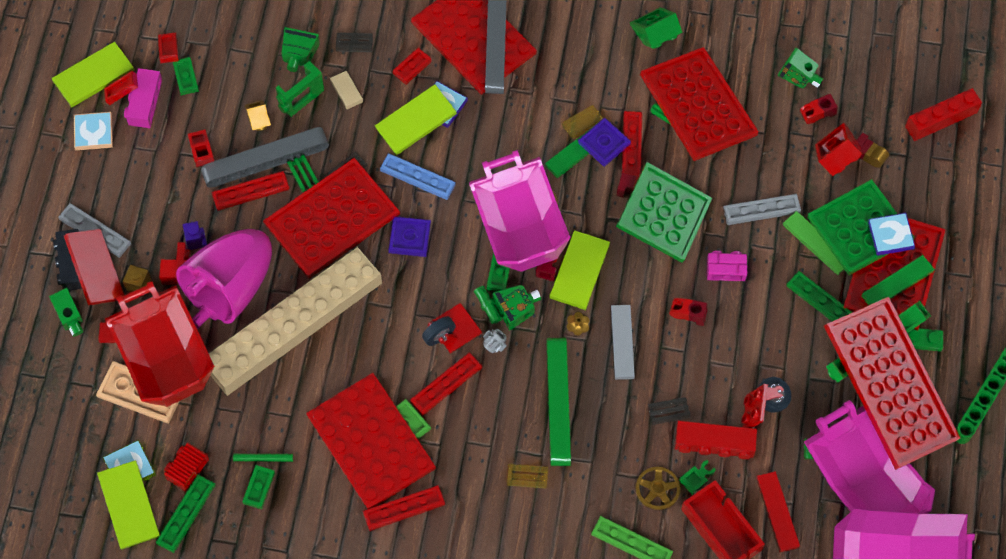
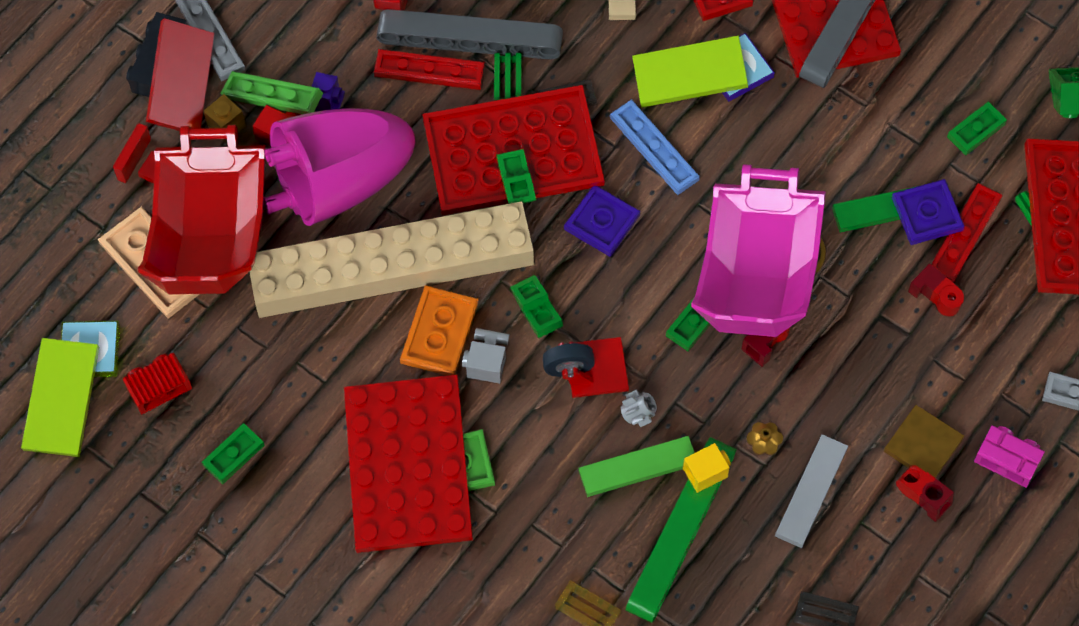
camera: 30 degrees right, 0 degrees up
green torso [49,288,83,337] -> none
green tile [156,475,216,553] -> none
green bar [233,453,293,462] -> none
red tile [363,485,445,531] -> none
red tile [410,352,482,416] -> none
green pin [473,286,503,325] -> none
green torso [493,285,541,331] -> none
lime tile [550,230,610,310] -> none
clear yellow tile [562,105,603,139] -> none
green plate [616,162,712,263] -> none
none -> red tile [113,123,151,183]
none -> bright green tile [220,71,323,115]
none -> orange tile [400,285,479,376]
none -> light grey brick [462,328,510,384]
none -> green slope [496,149,536,204]
none -> green slope [510,275,563,338]
none -> bright green tile [578,436,695,497]
none -> yellow brick [683,443,731,493]
none -> pearl gold tile [883,405,964,478]
none -> green plate [947,101,1007,156]

